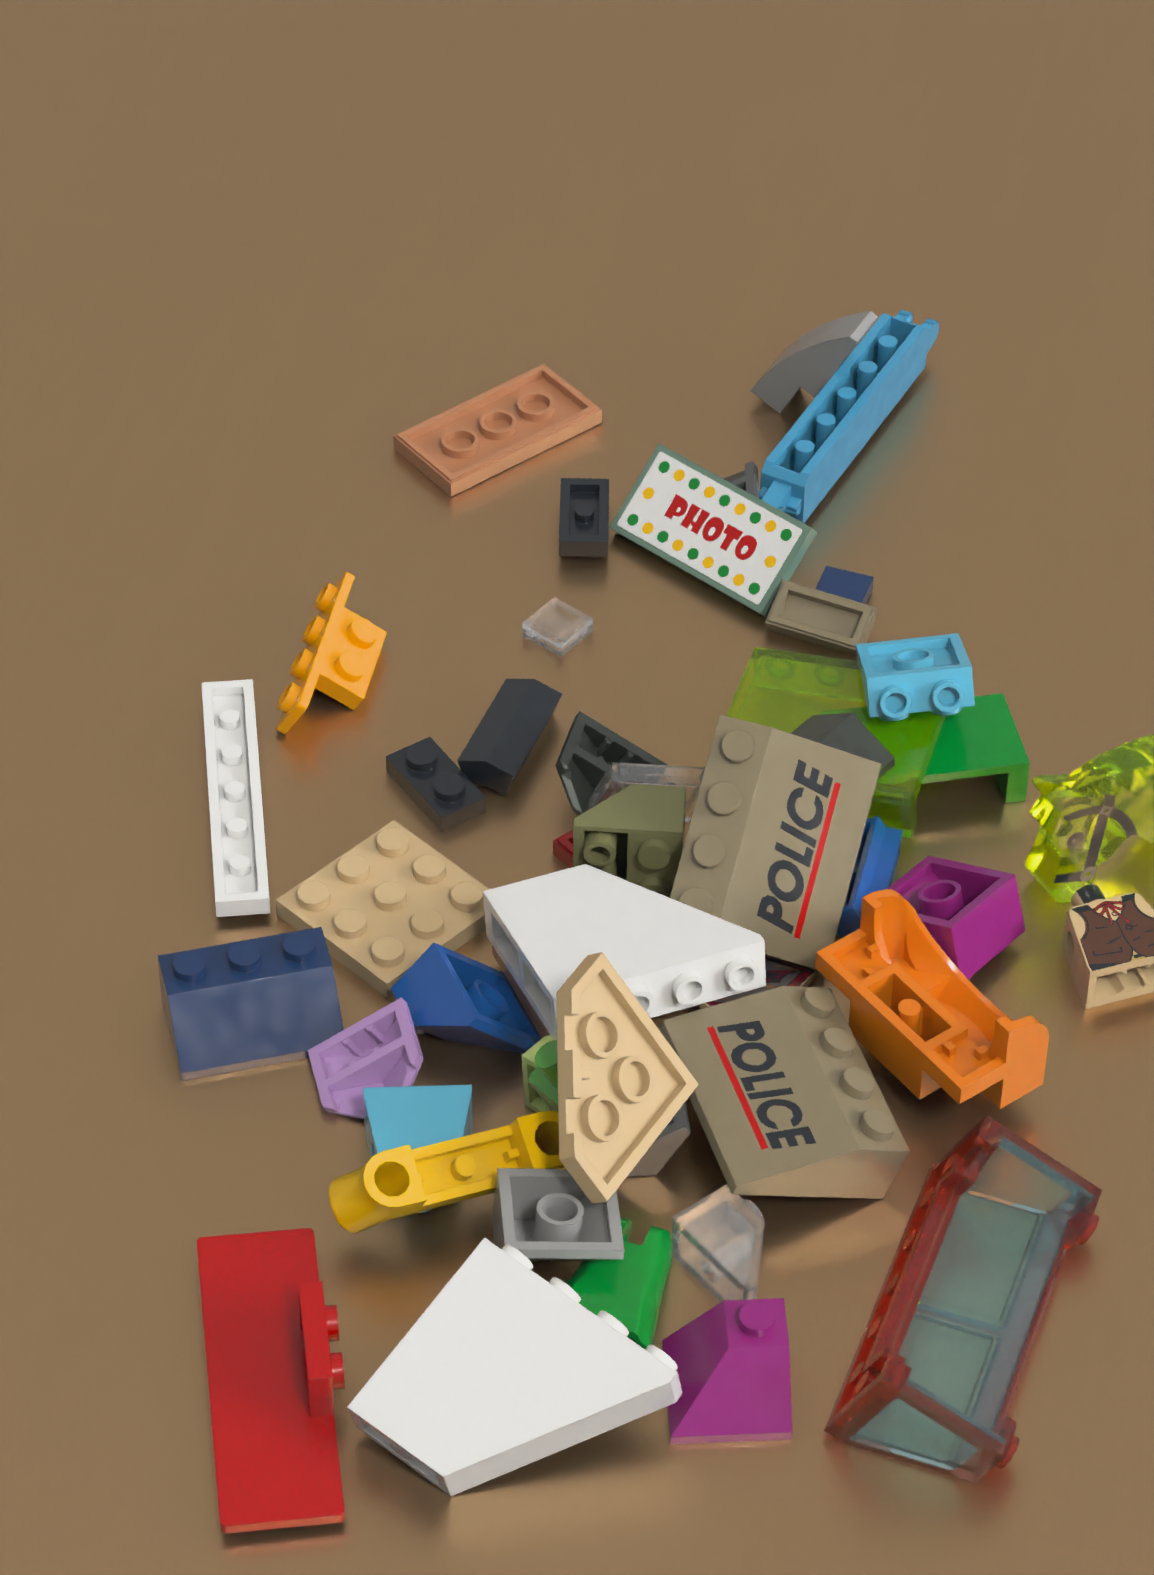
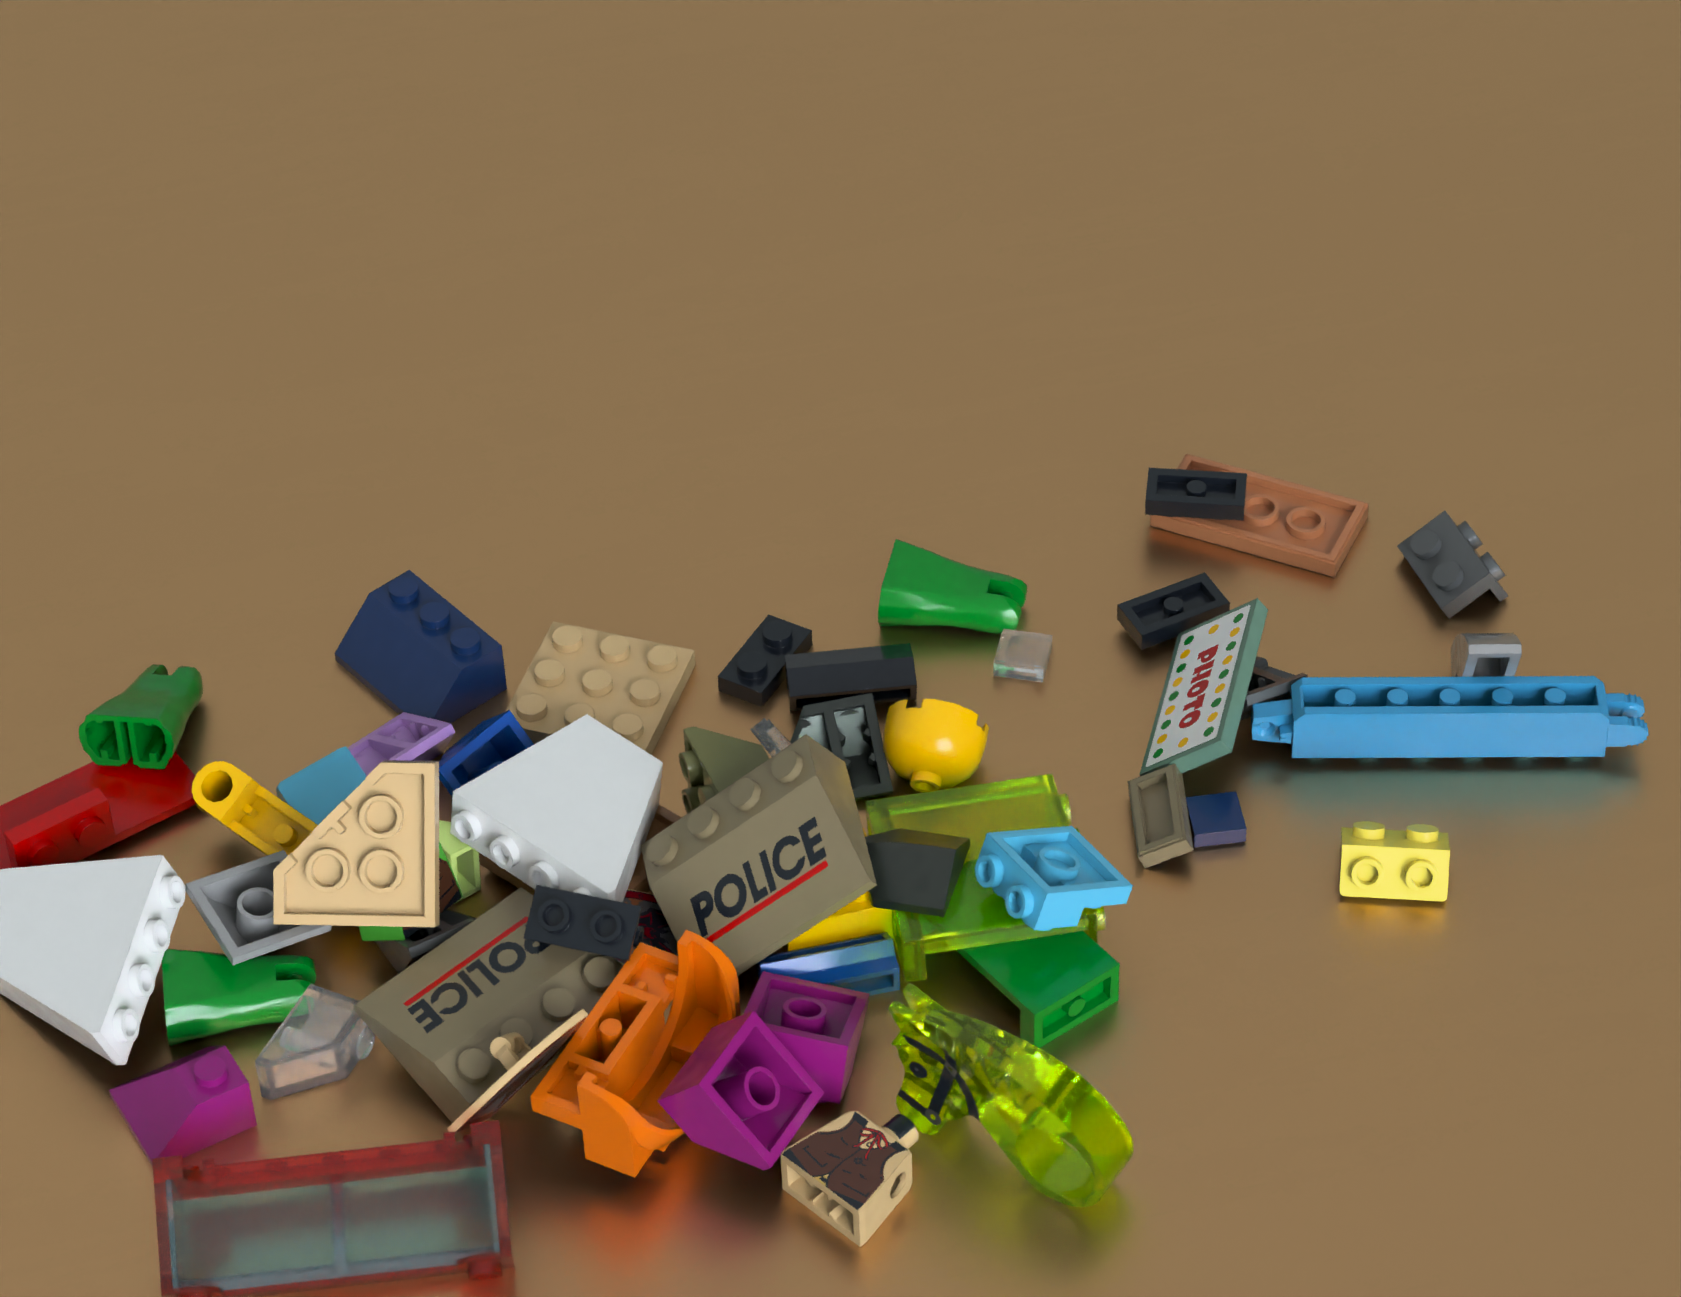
camera: 65 degrees right, 0 degrees up
white plate [201,679,270,917] -> none
light orange bracket [276,571,387,735] -> none
none -> green piece [79,664,203,769]
none -> shield [447,1009,588,1135]
none -> black hinge [524,885,644,961]
none -> magenta slope [657,1010,825,1170]
none -> green piece [878,539,1027,634]
none -> yellow cylinder [883,699,989,794]
none -> black plate [1145,468,1247,521]
none -> light yellow bracket [1339,821,1450,902]
none -> dark grey bracket [1397,511,1508,619]

